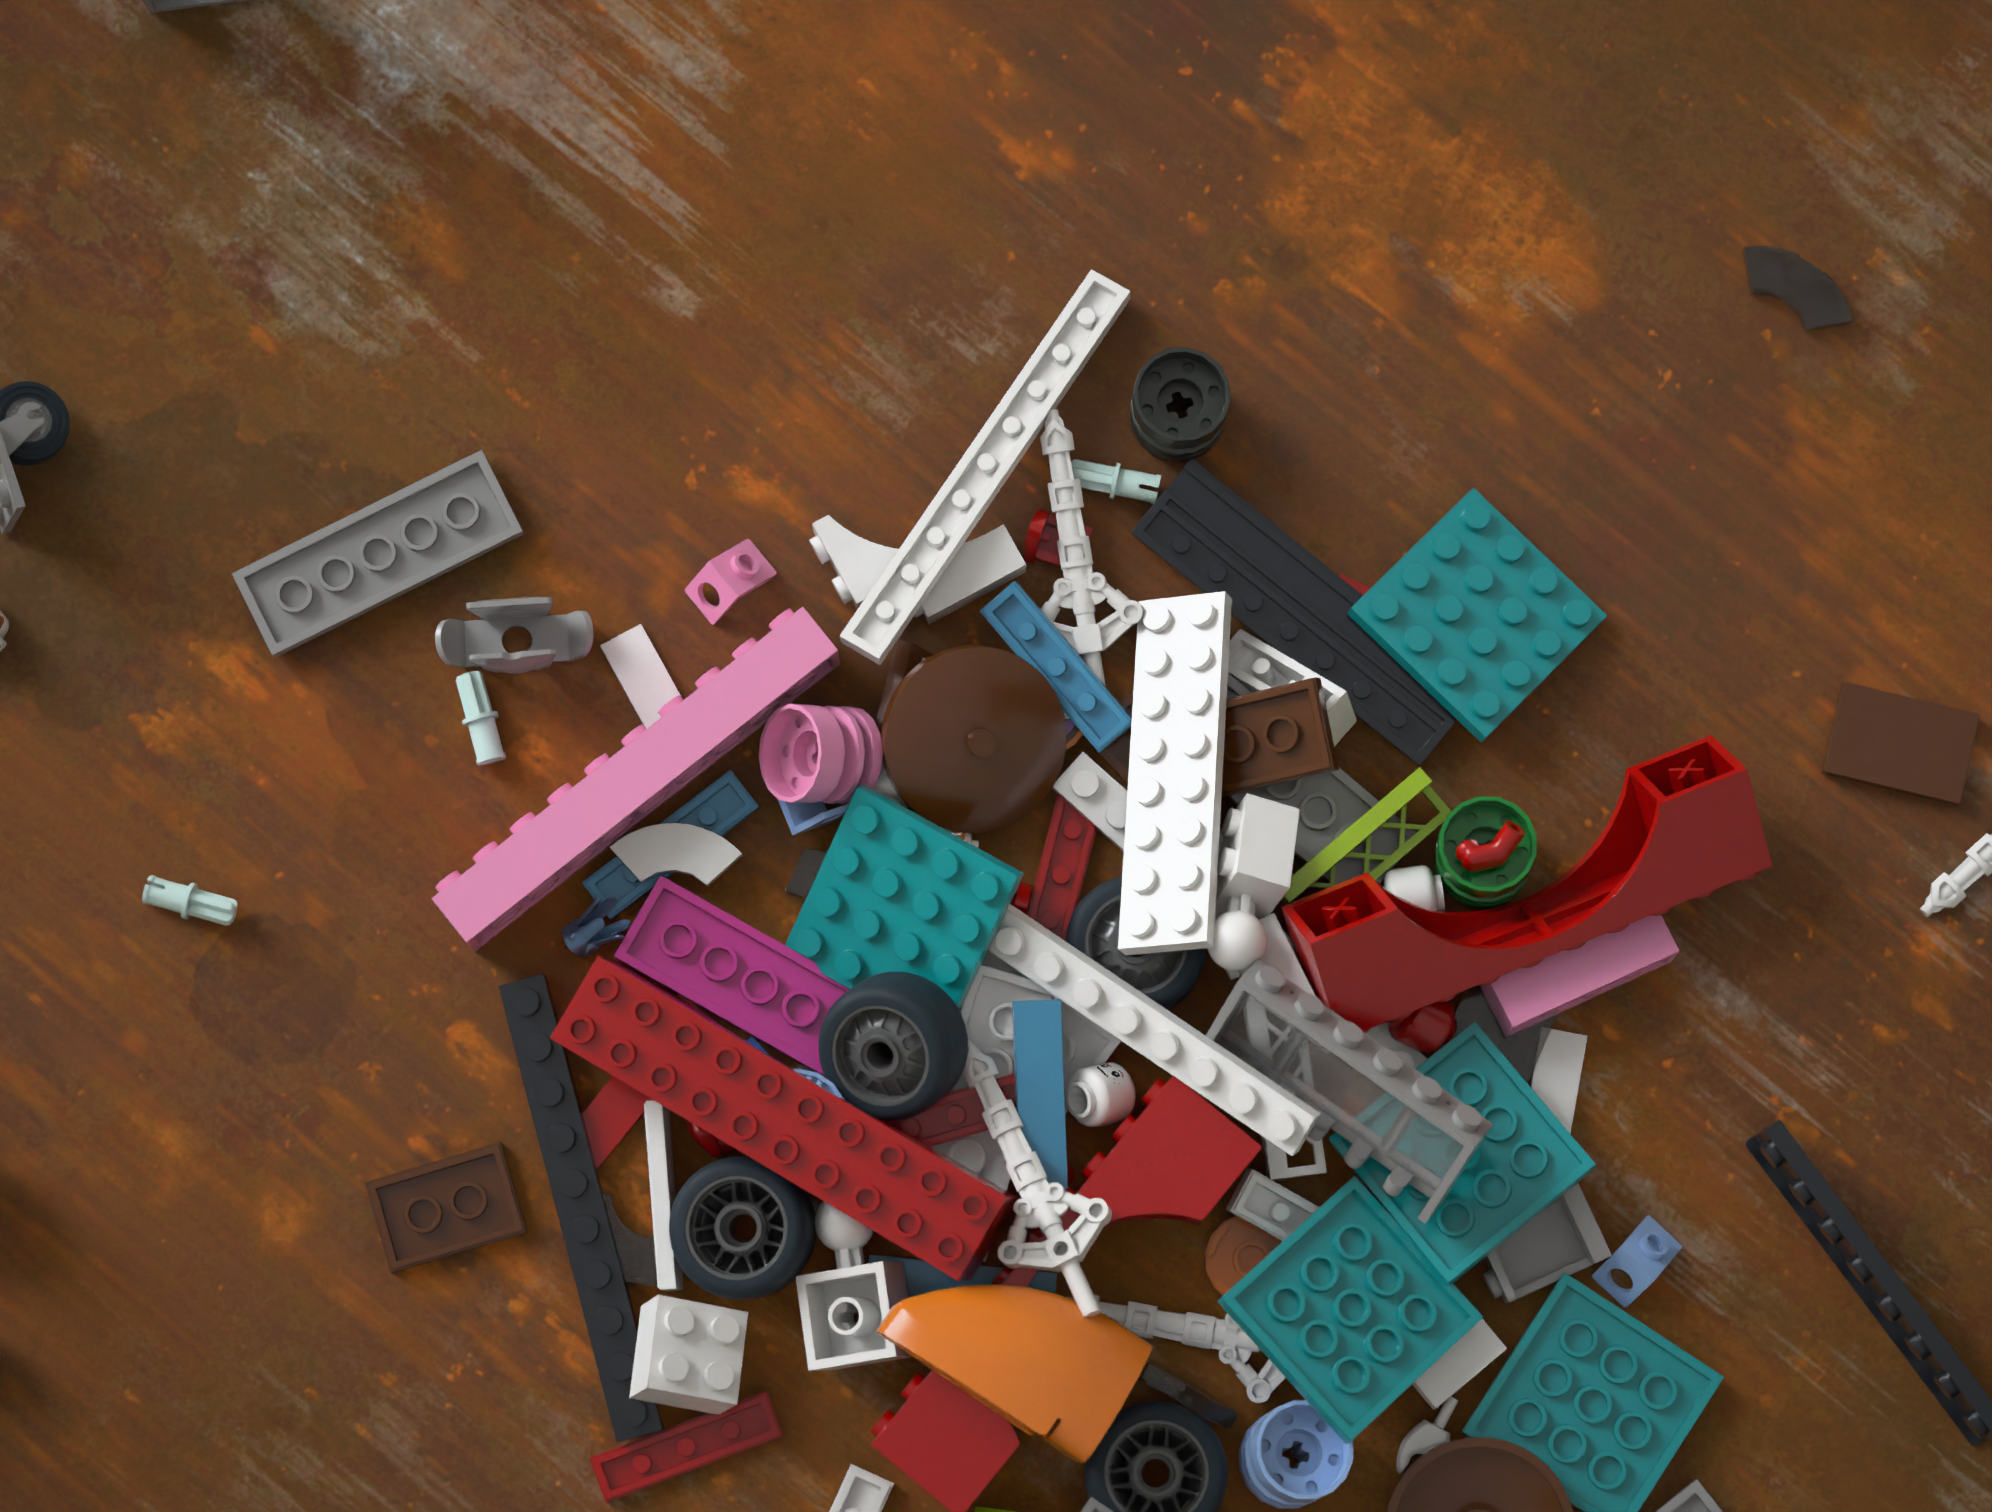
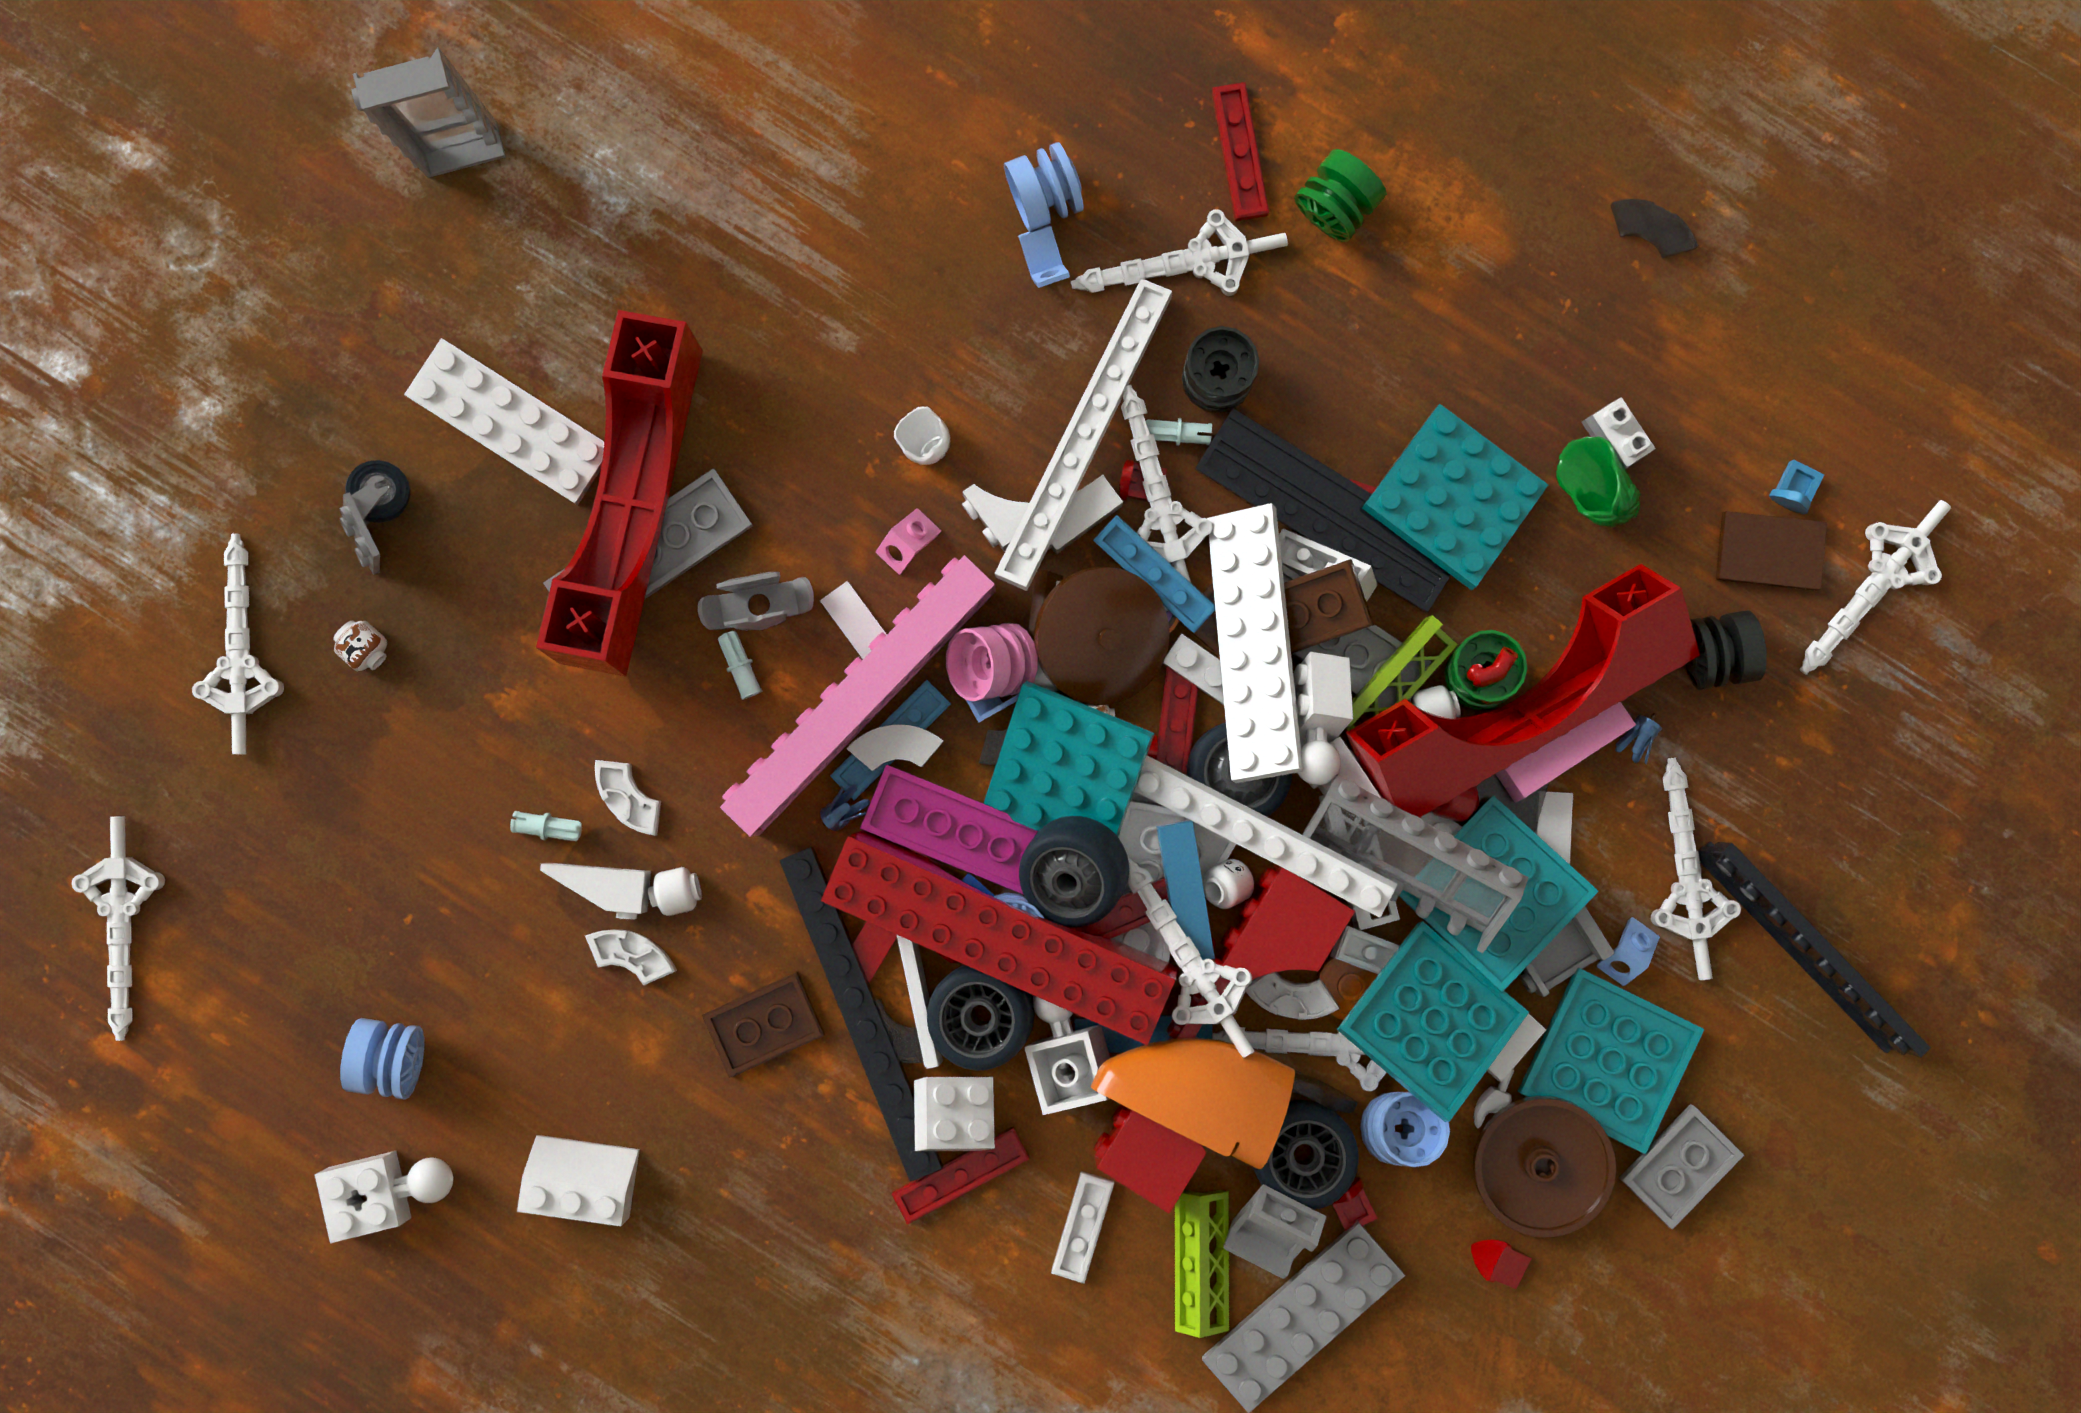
camera: 10 degrees left, 5 degrees up
none -> white plate [404,338,604,505]
none -> white slope [517,1135,640,1226]
none -> red arch [536,310,703,677]
none -> white slope [540,863,651,919]
none -> white tile [585,929,677,985]
none -> white tile [595,760,661,836]
none -> white head [648,867,702,916]
none -> white hair [894,407,951,465]
none -> light blue wheel [1004,142,1084,231]
none -> light blue bracket [1018,225,1070,288]
none -> white bar [1071,209,1288,296]
none -> red tile [1211,82,1269,222]
none -> white tile [1245,972,1340,1020]
none -> green wheel [1294,149,1387,242]
none -> green hair [1556,436,1641,528]
none -> white hips [1581,397,1656,469]
none -> flat silver piece [1615,713,1662,765]
none -> white bar [1650,757,1741,980]
none -> pearl dark grey wheel [1685,610,1767,690]
none -> dark azure tile [1769,460,1824,514]

